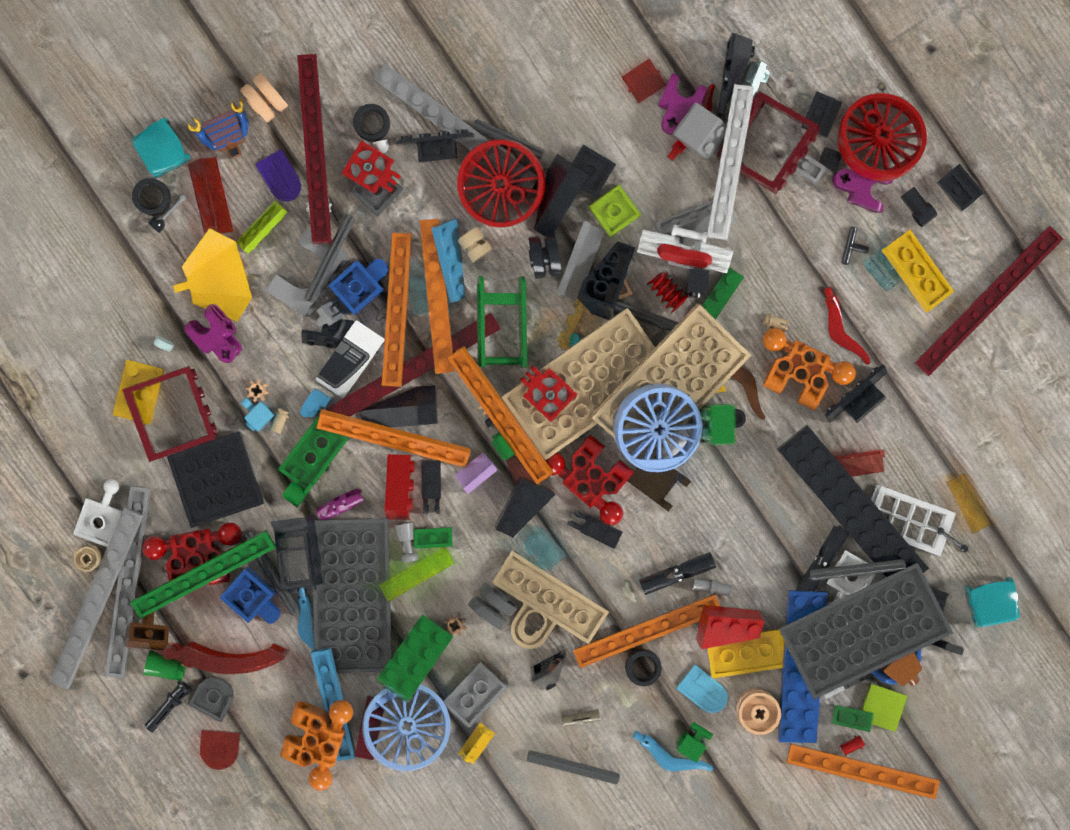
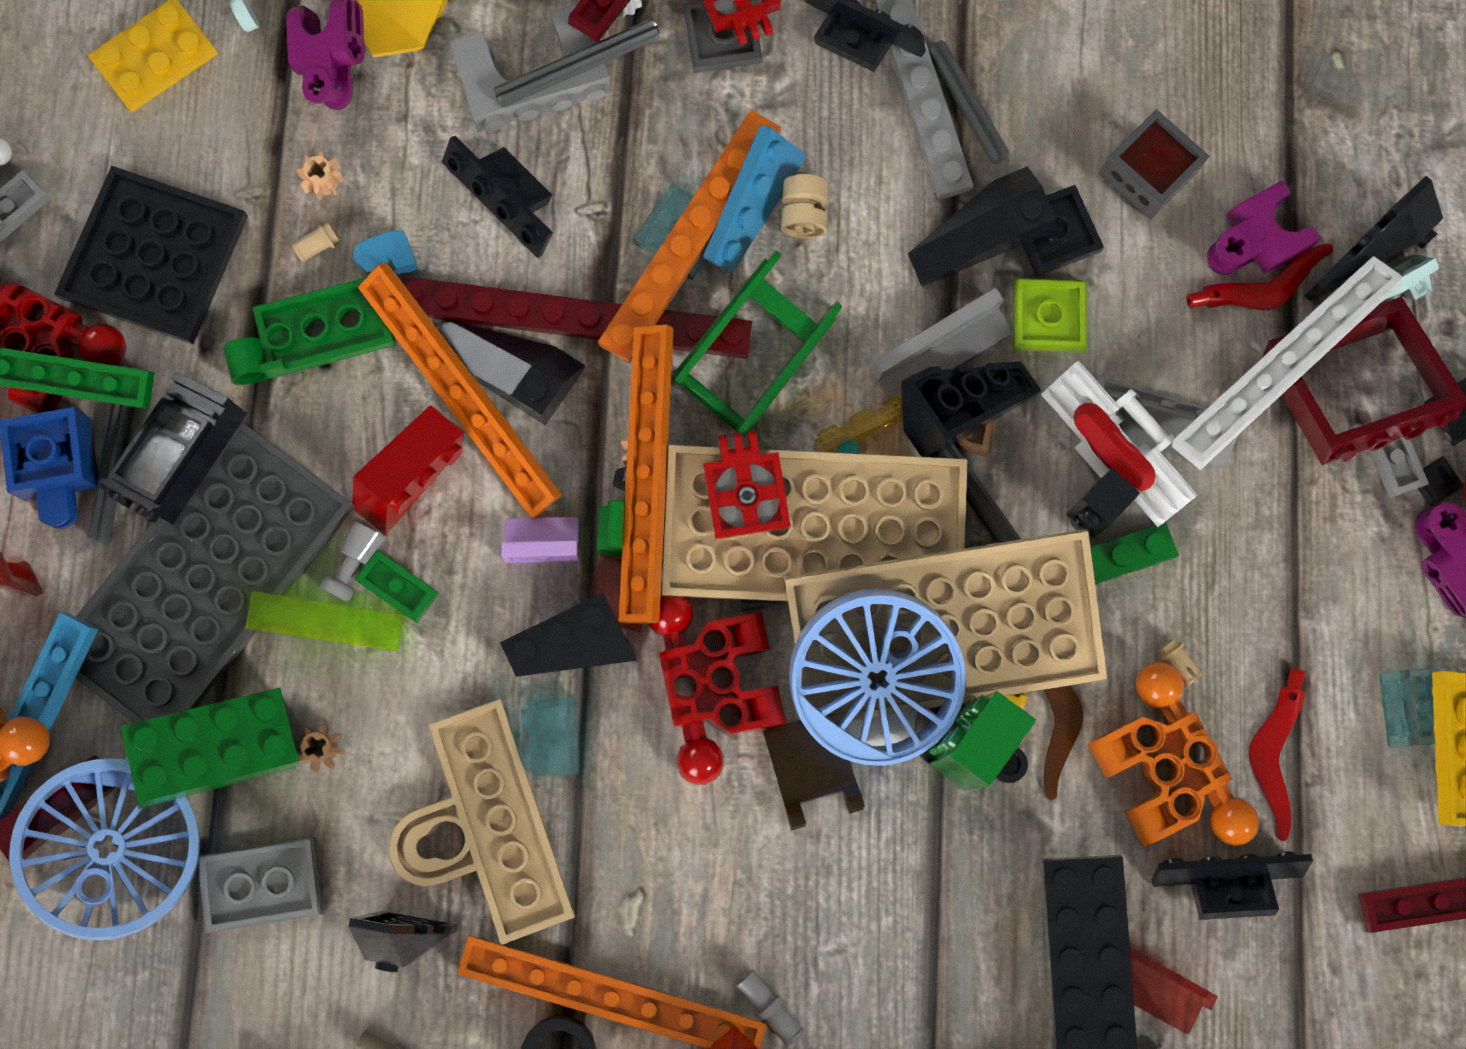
camera: 25 degrees right, 10 degrees down
dark red window [122,365,218,462] -> none
medium azure brick [241,398,276,431] -> none
dark azure piece [297,587,315,650] -> none
sticker [315,320,385,398] -> none
light grey hinge [316,297,351,327] -> none
magenta hinge [316,488,364,520] -> none
blue brick [328,259,388,315] -> none
orange plate [382,233,412,387] -> none
black hinge [421,460,441,514] -> none
red piece [457,139,545,228] -> none
yellow hinge [458,722,496,764] -> none
dark grey wheel [468,582,517,630] -> none
black wheel [528,233,562,279] -> none
black hinge [567,510,623,549] -> none
clear red piece [621,59,667,104] -> none
black piece [639,552,716,595] -> none
red piece [647,271,688,313] -> none
light grey slope [672,102,727,160] -> none
black piece [841,226,869,265] -> none
none -> piece [1099,109,1210,220]

